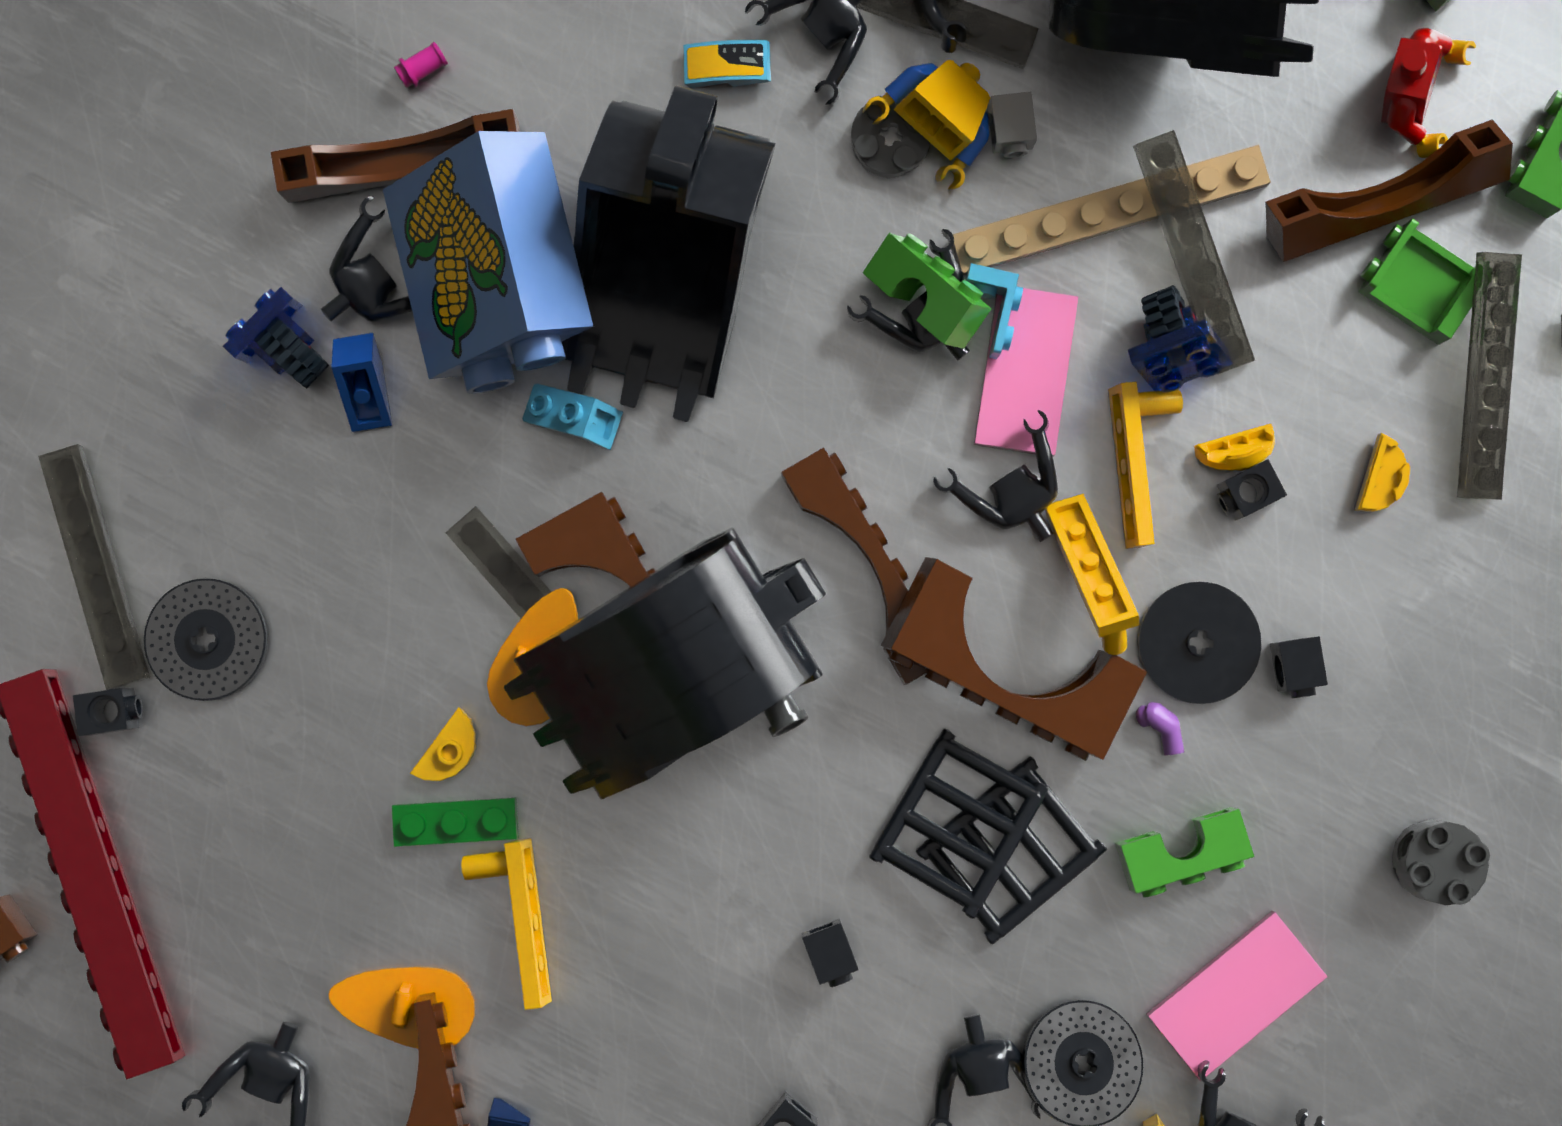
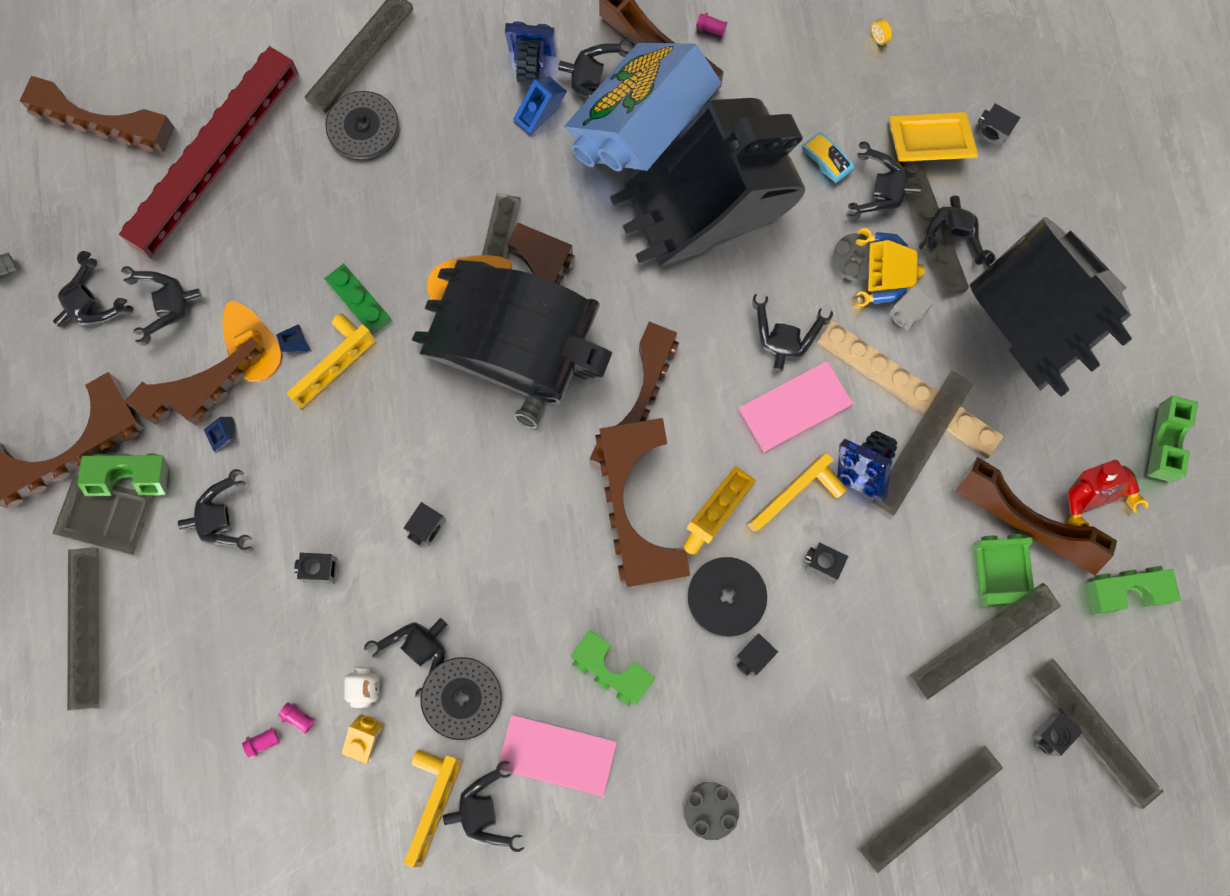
camera: 55 degrees right, 10 degrees down
black brick [73,688,143,736] -> none
yellow plate [410,707,476,781] -> none
medium azure bracket [522,384,623,450] -> none
bright green arch [863,233,992,349] -> none
black bar [869,729,1049,919] -> none
black bar [916,756,1107,944] -> none
black piece [933,410,1058,542] -> none
medium azure bracket [965,263,1023,359] -> none
medium lavender arm [1136,702,1184,755] -> none
yellow plate [1194,424,1275,471] -> none
yellow plate [1354,433,1410,513] -> none
none -> dark blue slope [276,324,311,352]

